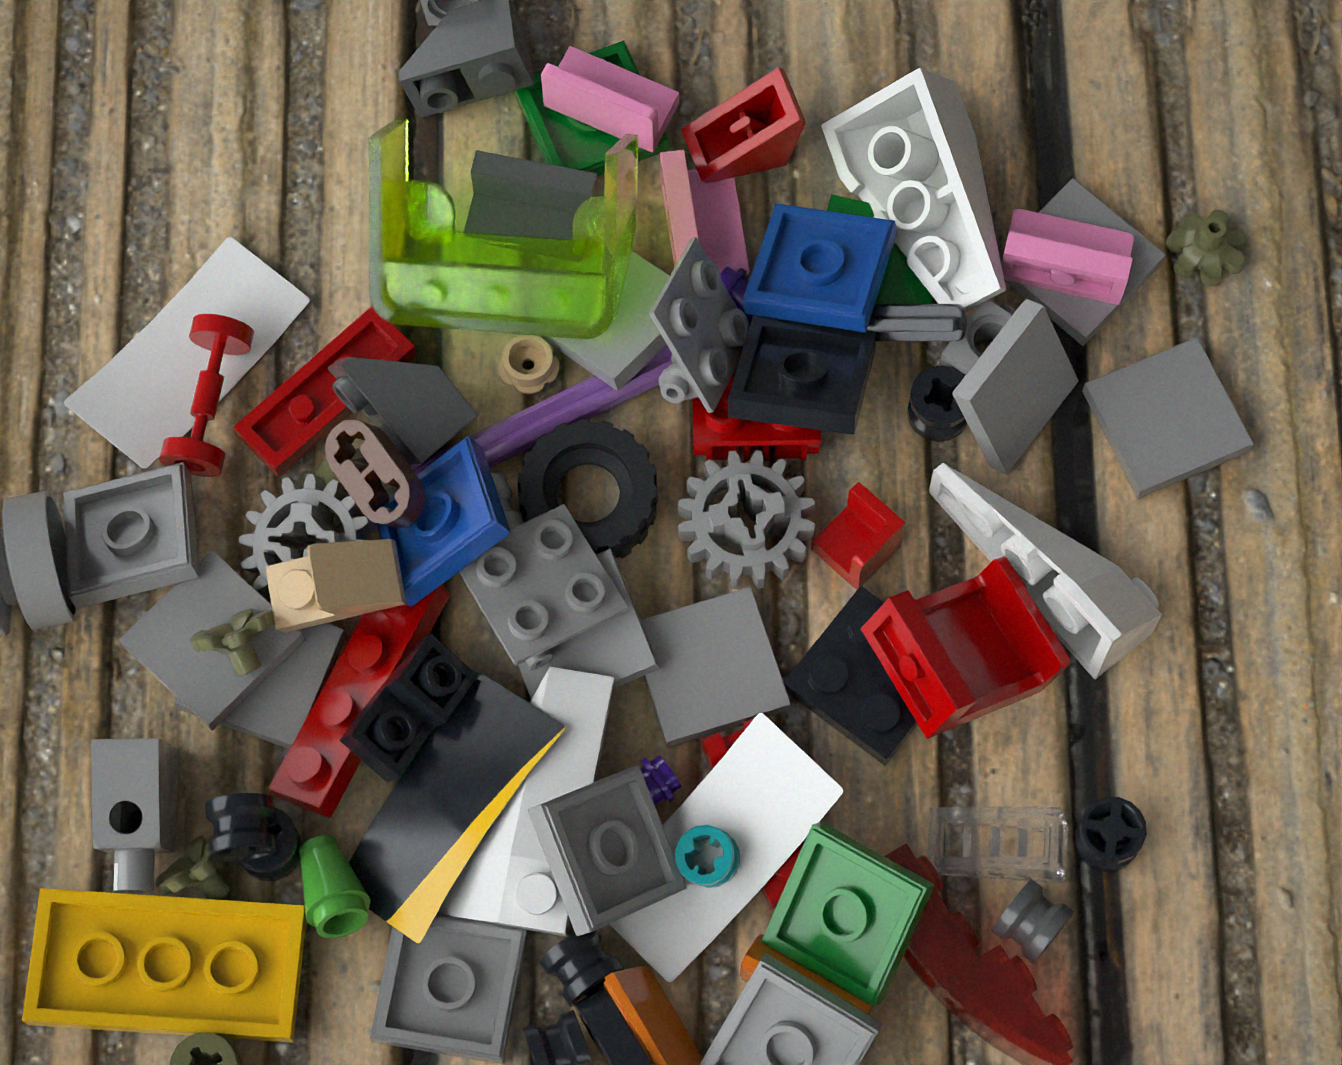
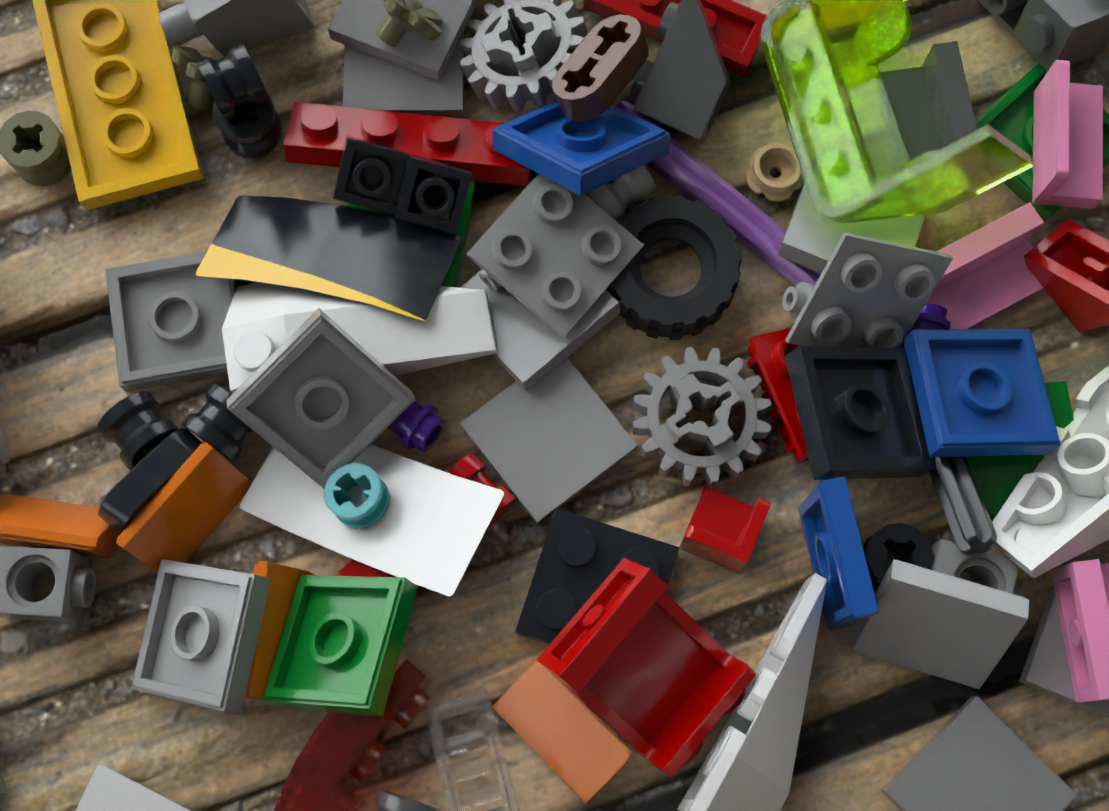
camera: 70 degrees right, 5 degrees up
tan slope [265,539,406,633] -> none
bright green cone [299,835,370,939] -> none
none -> orange slope [492,657,634,803]
none -> blue tile [798,477,879,631]

